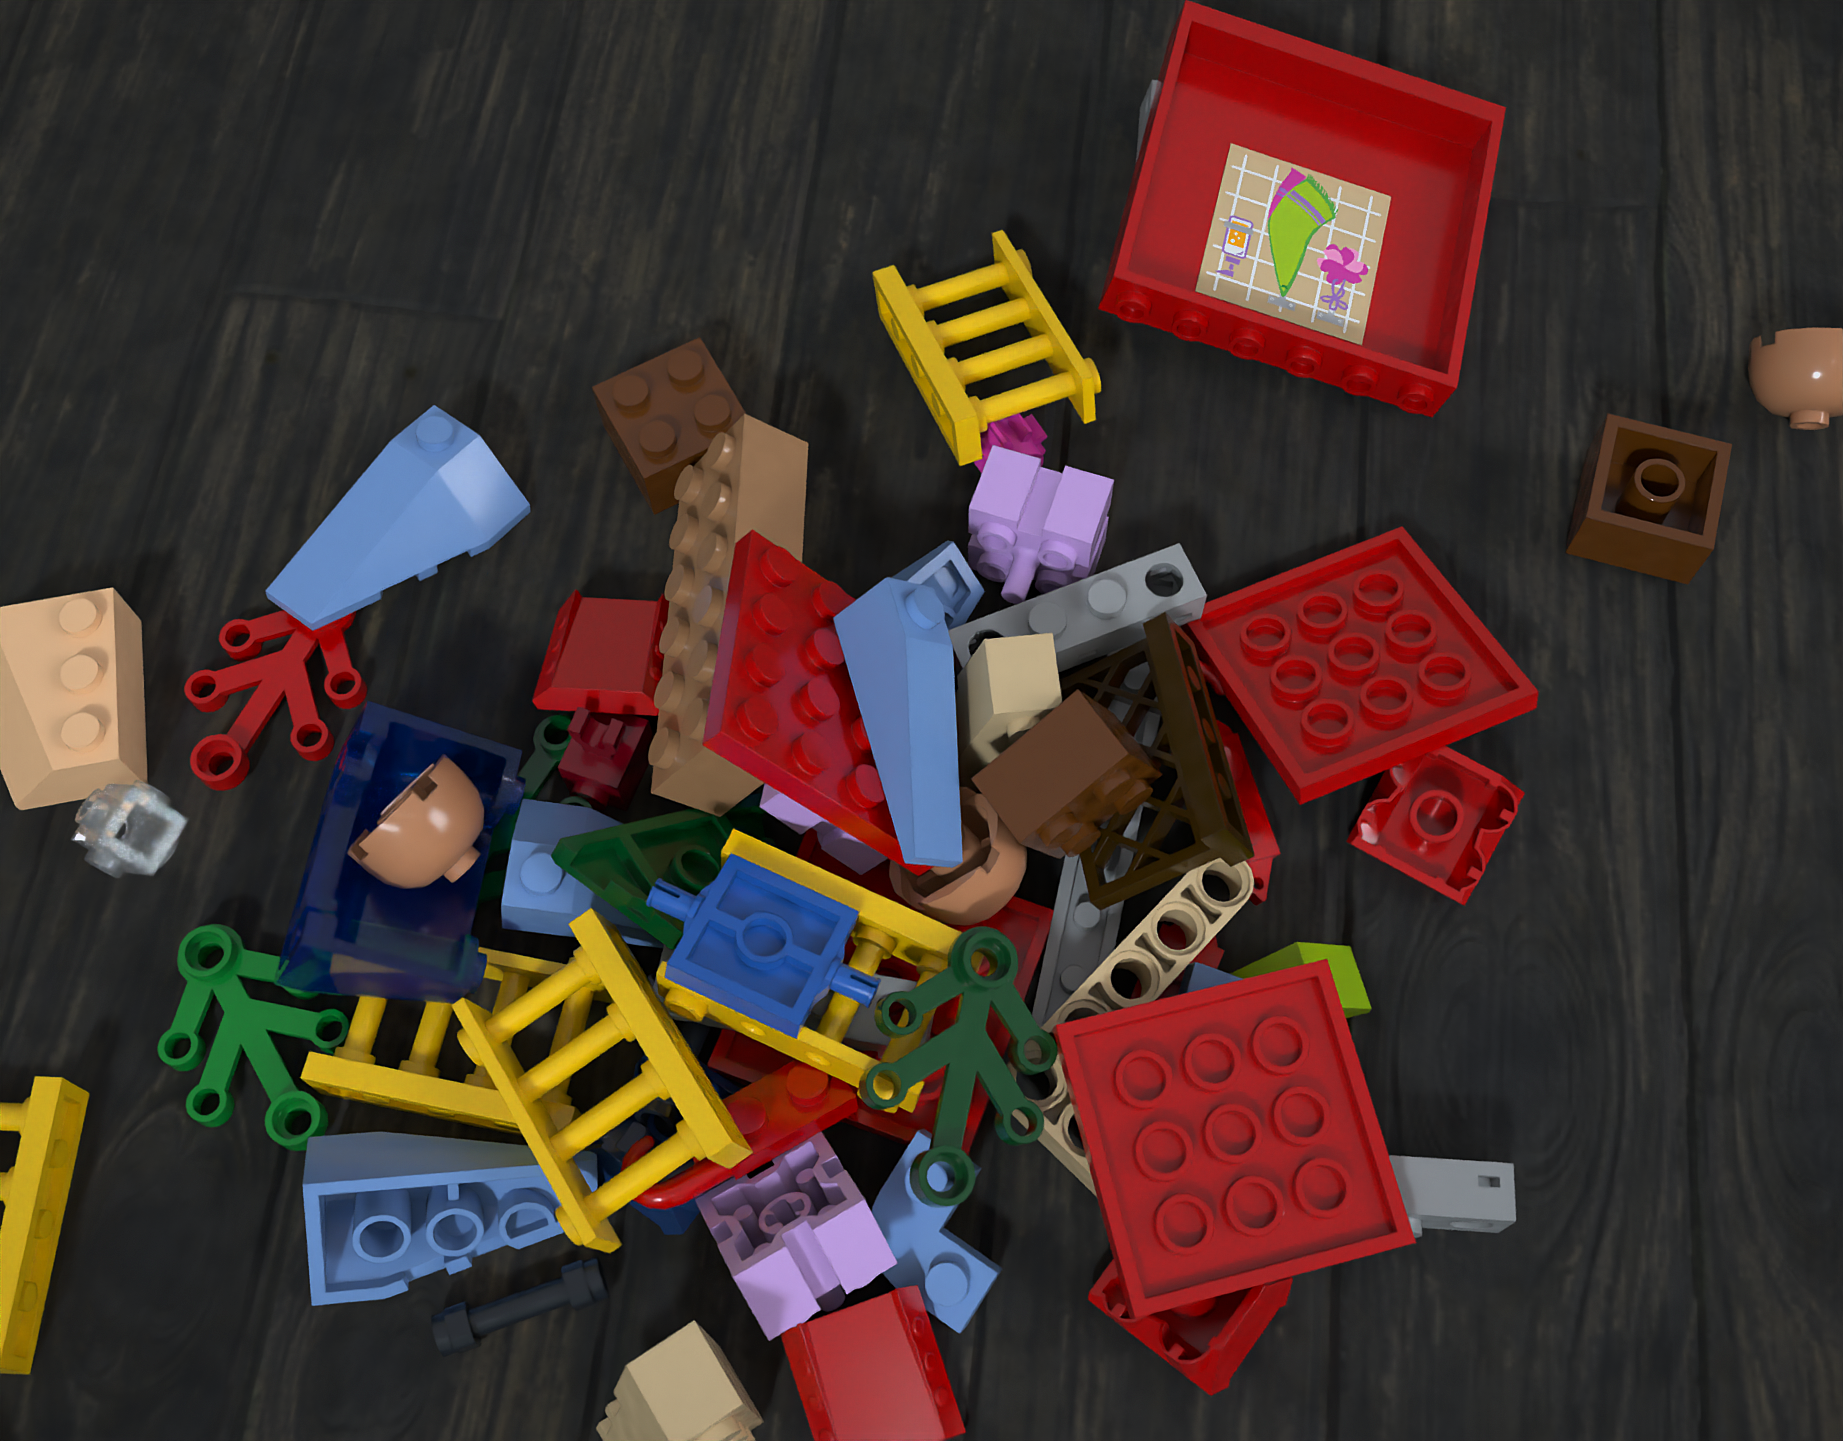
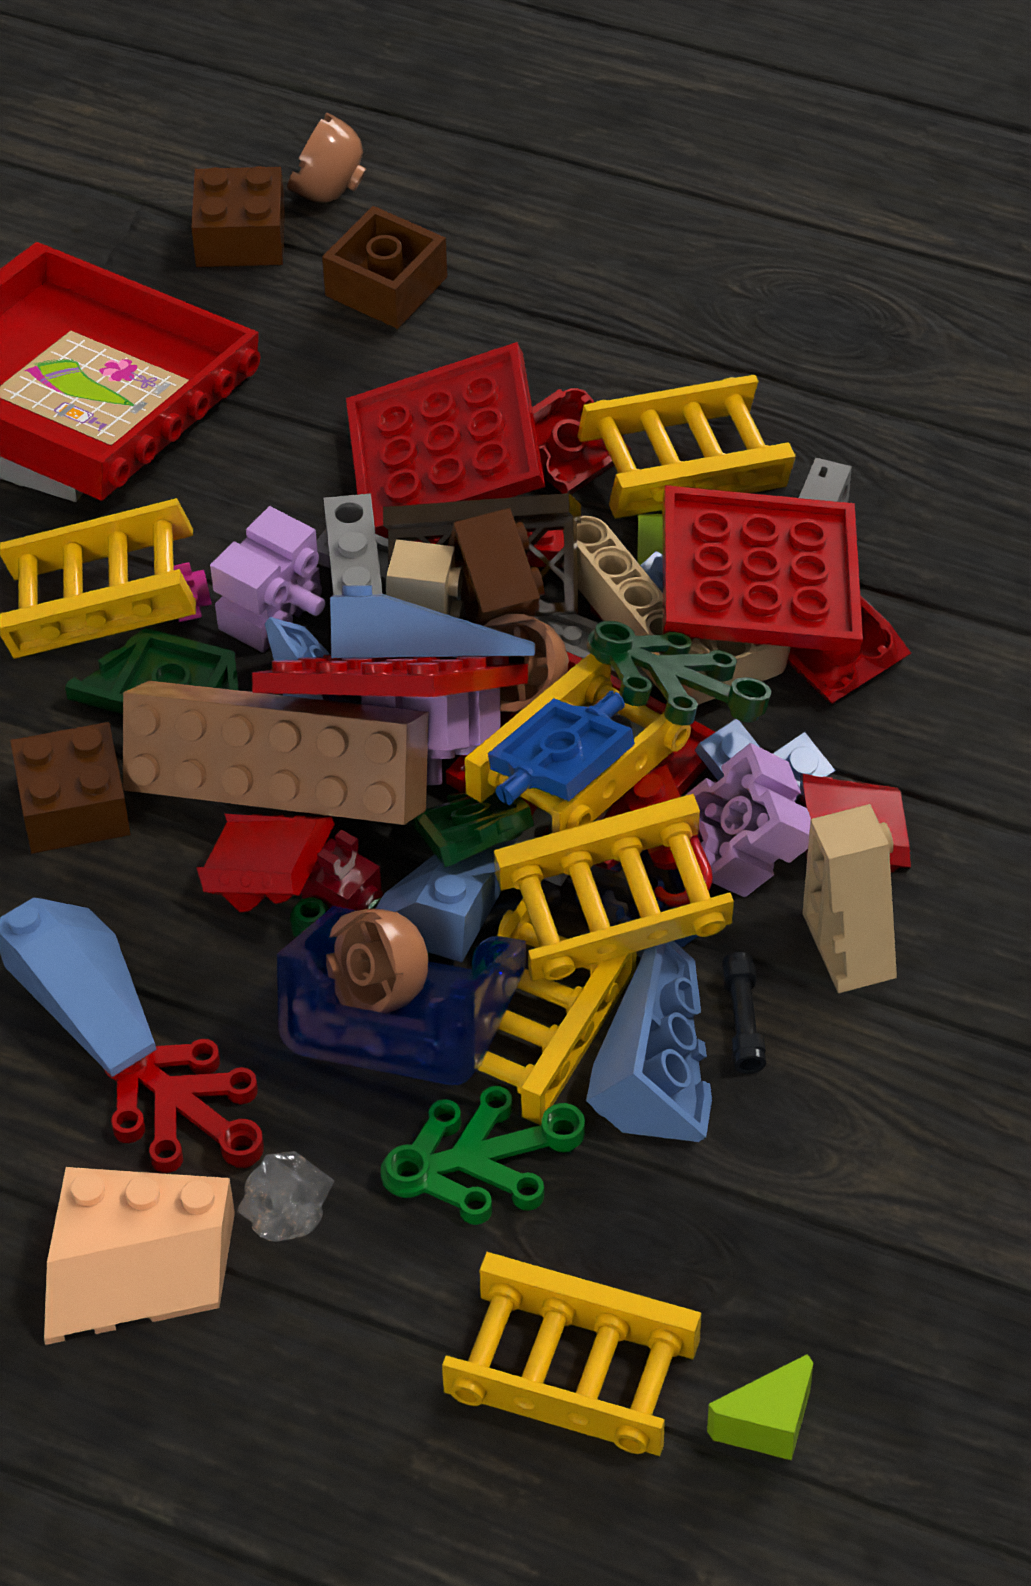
camera: 75 degrees left, 15 degrees down
none -> dark green wing [65,628,238,714]
none -> reddish brown brick [191,166,285,267]
none -> yellow fence [577,374,796,519]

